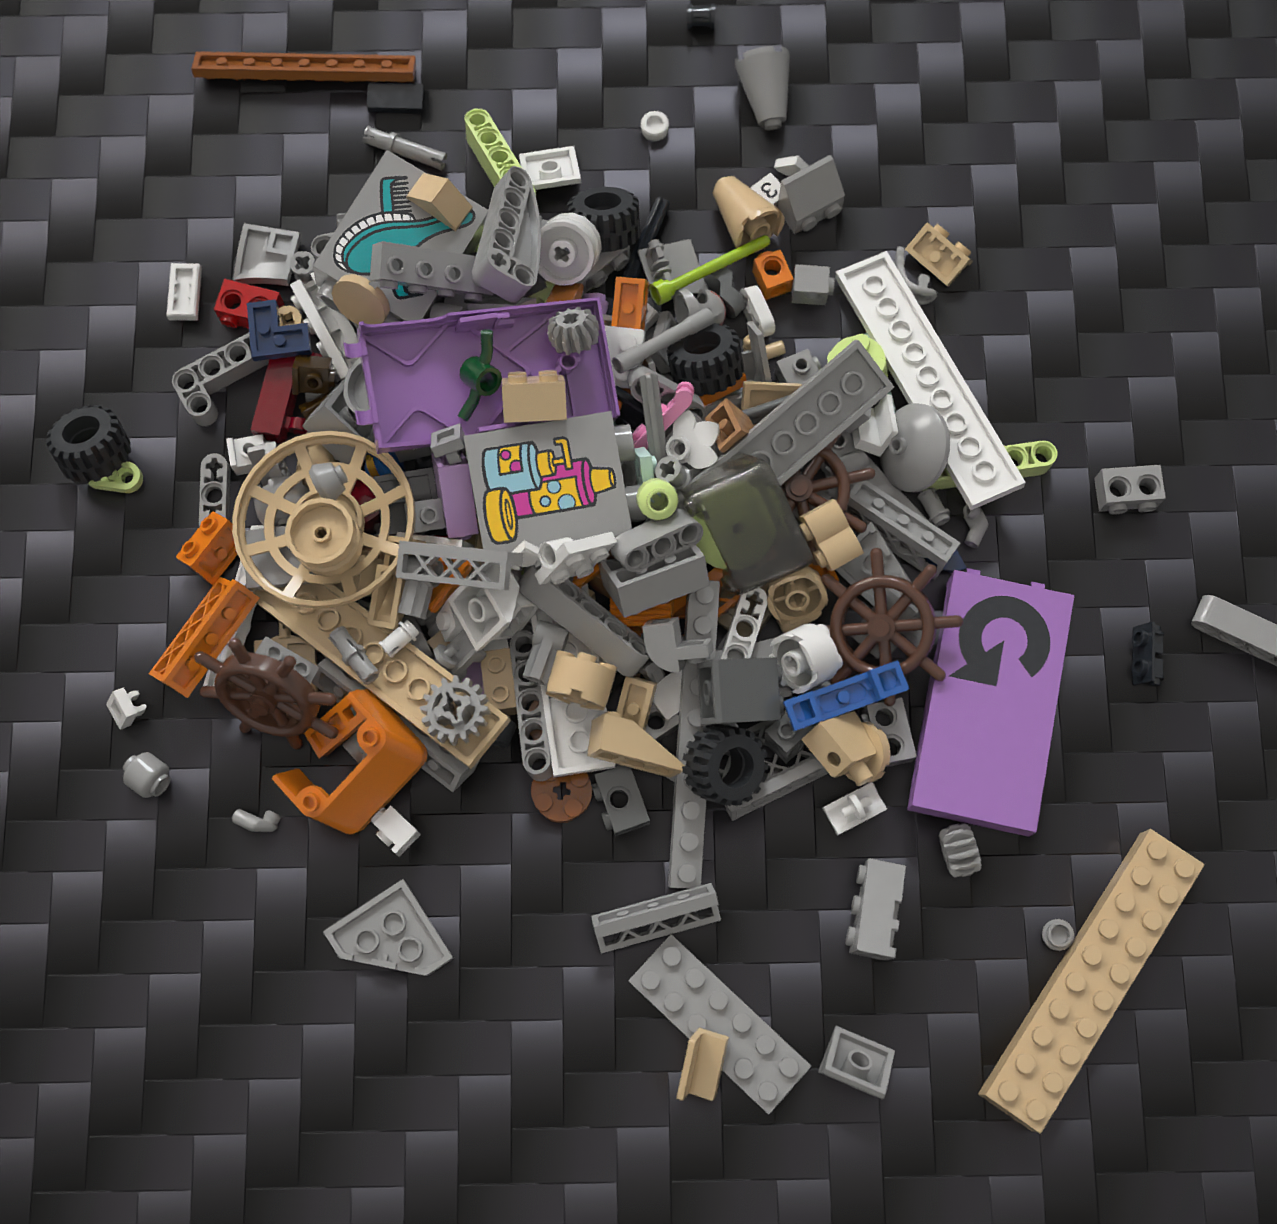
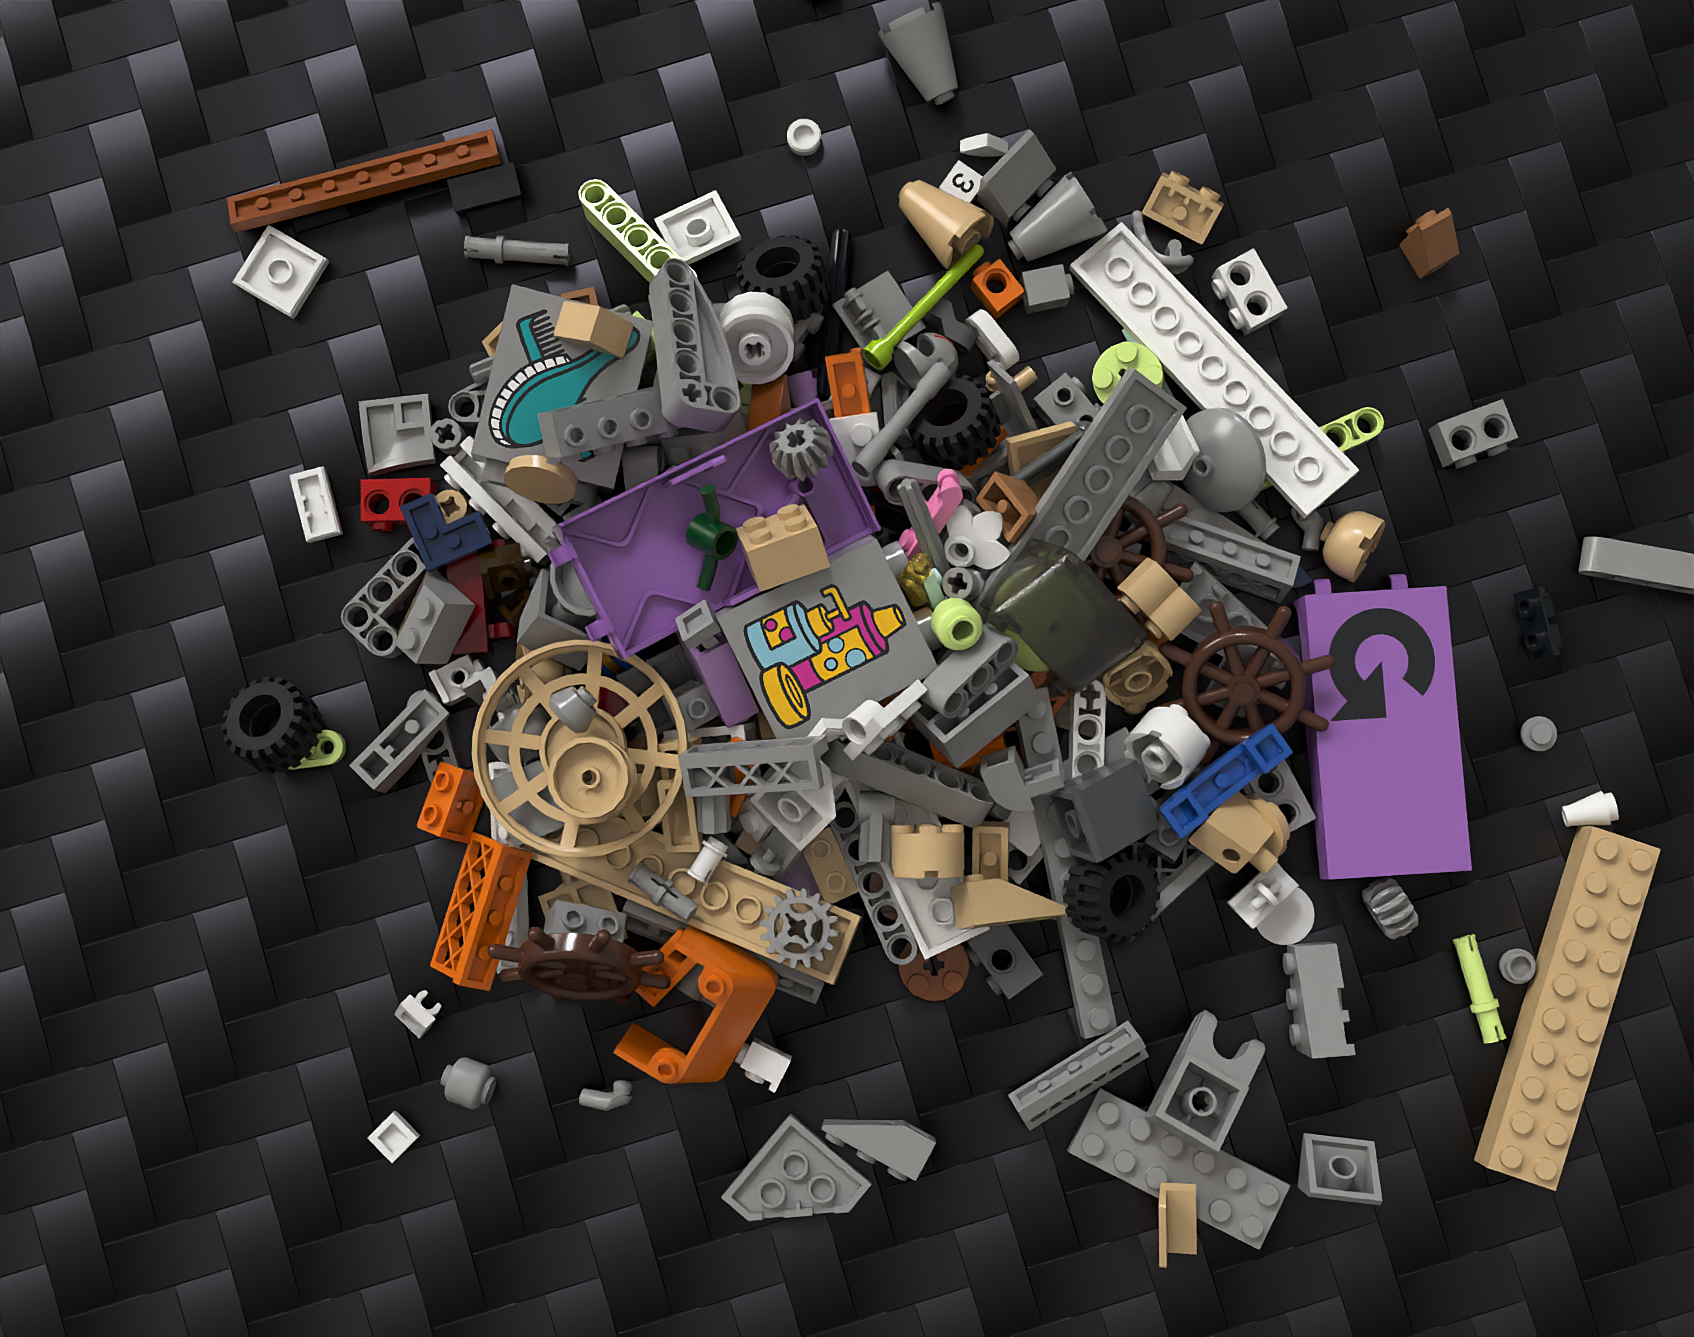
camera: 15 degrees left, 10 degrees up
none -> white tile [232,224,329,319]
none -> light grey slope [349,689,451,793]
none -> white plate [368,1111,420,1163]
none -> light grey slope [395,570,475,664]
none -> light grey slope [821,1119,936,1181]
none -> clear yellow arm [900,553,931,606]
none -> light grey cone [1007,172,1107,262]
none -> light grey brick [1144,1010,1265,1154]
none -> white brick [1211,248,1287,335]
none -> white sticker [1256,887,1315,945]
none -> tan cylinder [1320,511,1385,583]
none -> medium nougat slope [1399,208,1460,279]
none -> yellowish green pin [1452,934,1507,1044]
none -> light grey plate [1521,716,1557,751]
none -> white cone [1561,791,1619,827]

